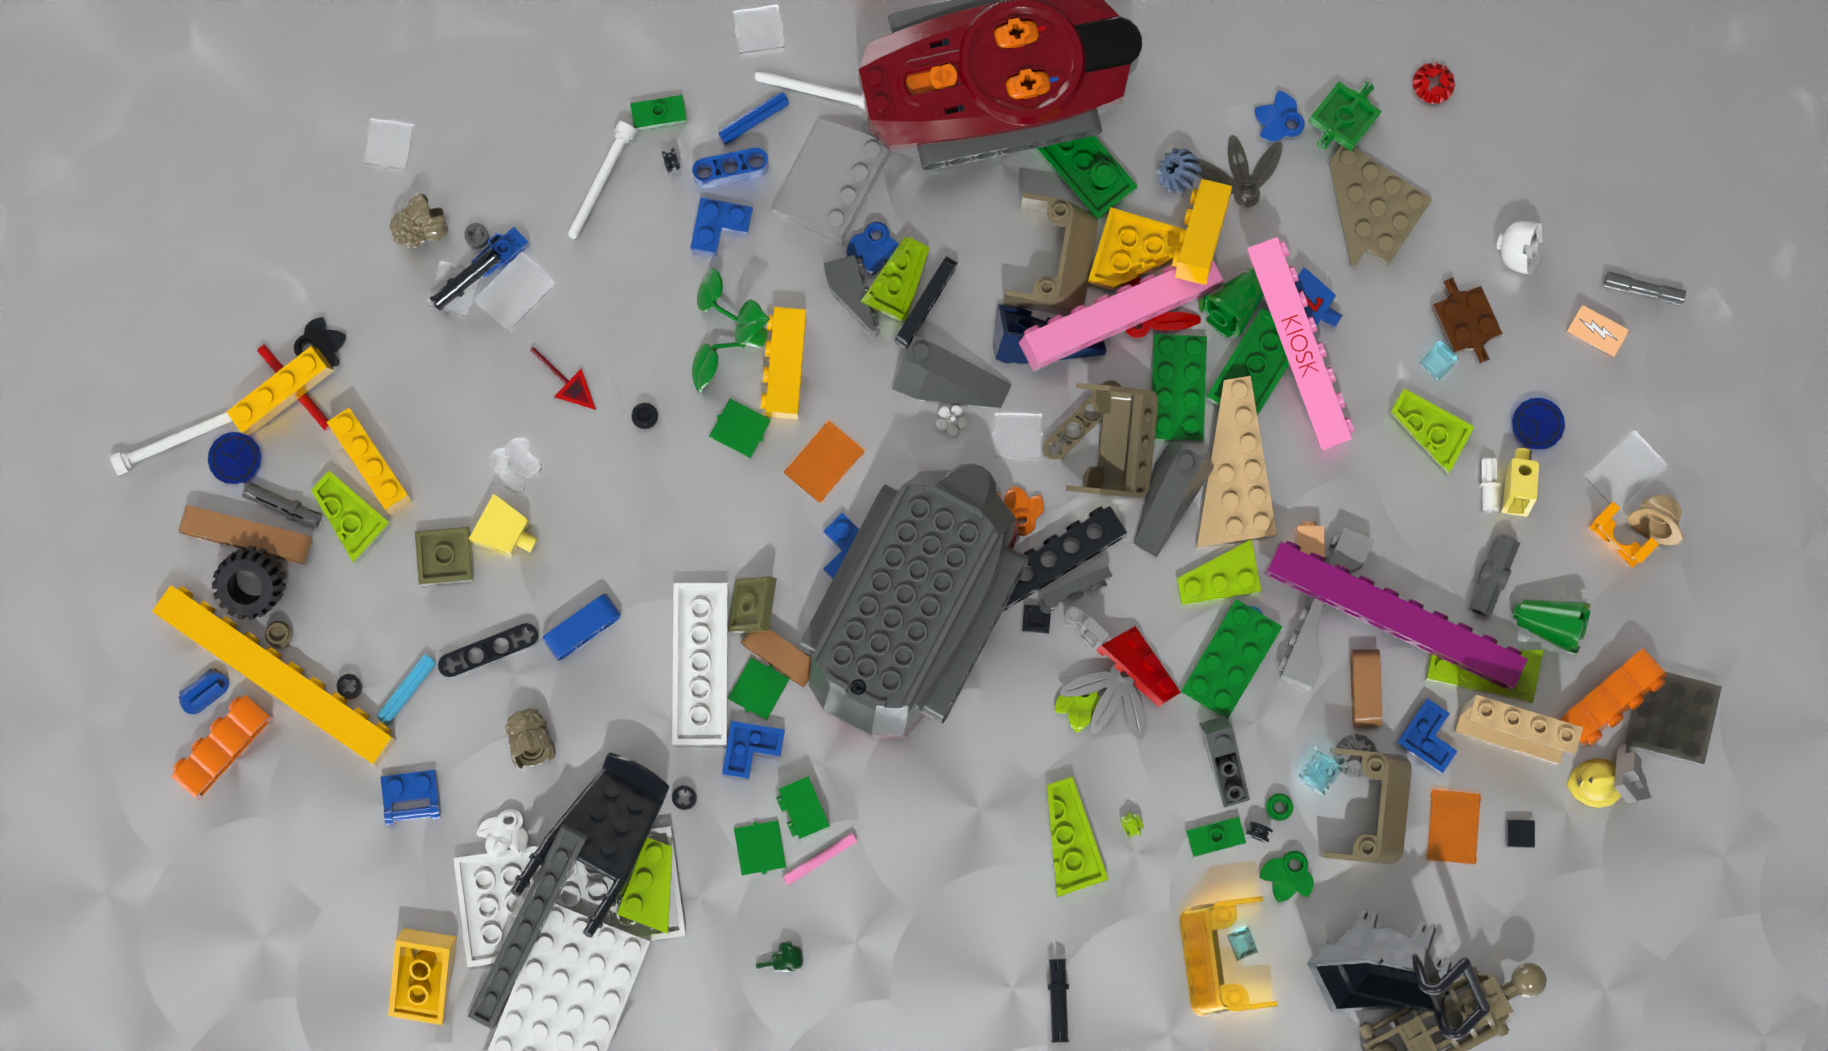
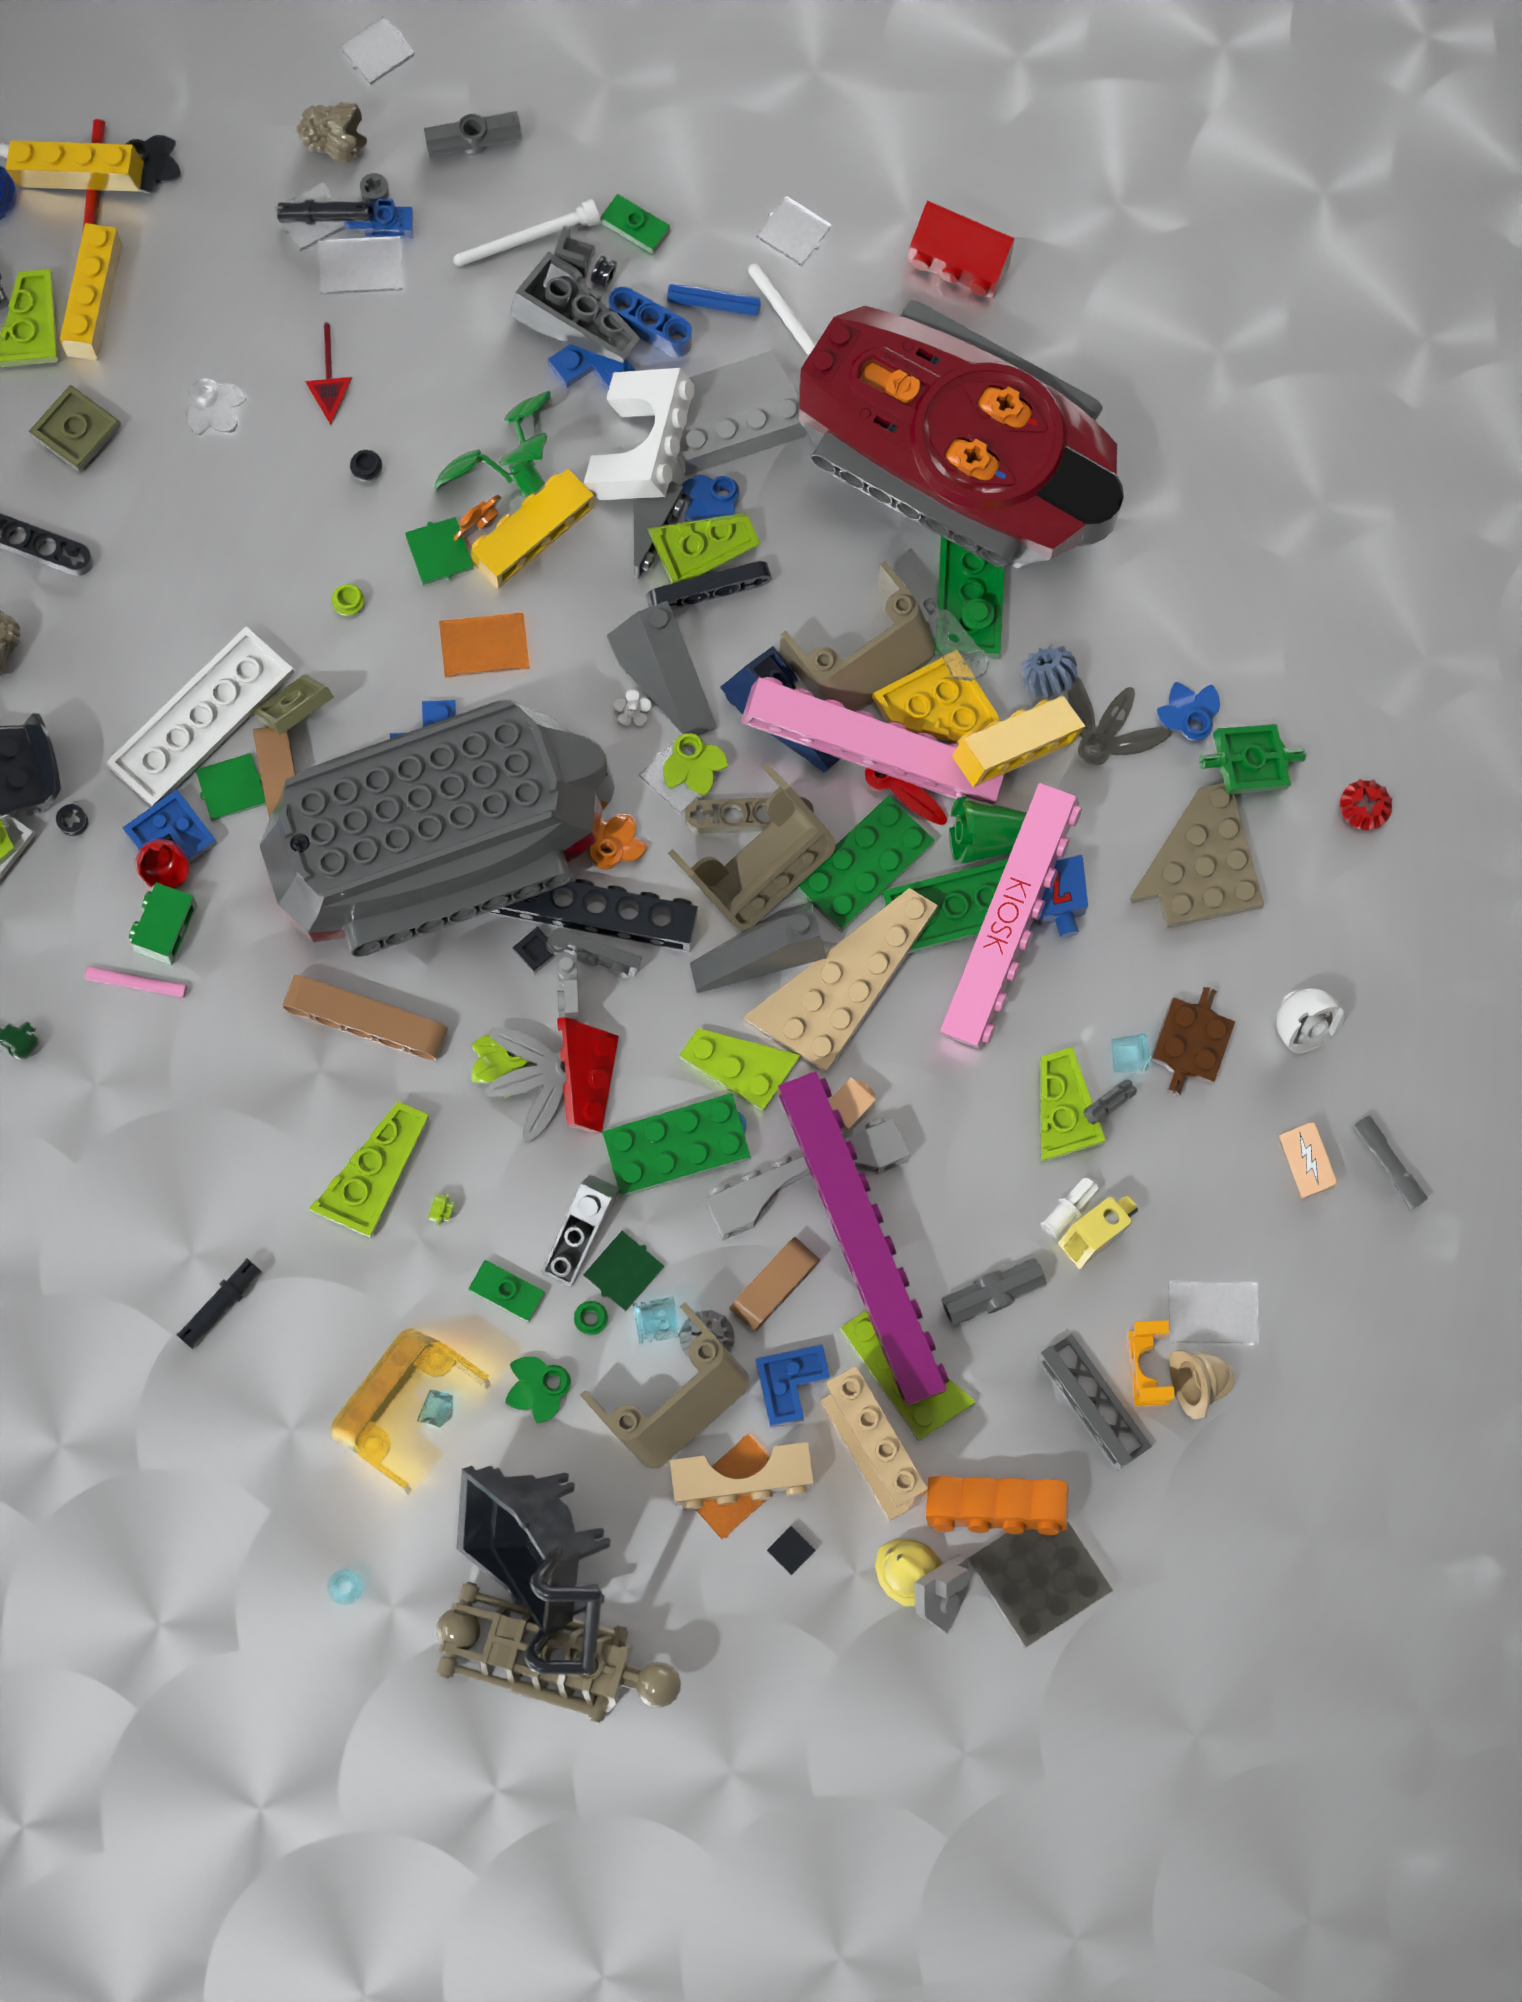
camera: 40 degrees right, 5 degrees down
light yellow torso [469,494,538,556] -> none
blue beam [542,593,622,661] -> none
green piece [734,821,786,876] -> none
black bush [1245,822,1273,843] -> none
clear blue tile [1511,398,1565,451] -> none
green cone [1513,599,1591,655] -> none
none -> red hair [135,839,190,889]
none -> medium nougat beam [281,975,448,1061]
none -> lime plate [332,584,365,616]
none -> dark grey piece [424,111,522,157]
none -> orange plate [454,495,501,541]
none -> dark grey wedge [510,251,640,363]
none -> dark grey panel [554,226,595,279]
none -> white arch [583,368,695,500]
none -> dark green piece [583,1230,665,1312]
none -> lime plate [663,733,728,796]
none -> tan arch [669,1442,814,1510]
none -> clear piece [922,597,990,681]
none -> dark grey fence [1037,1334,1152,1471]
none -> dark grey axle [1083,1080,1137,1124]

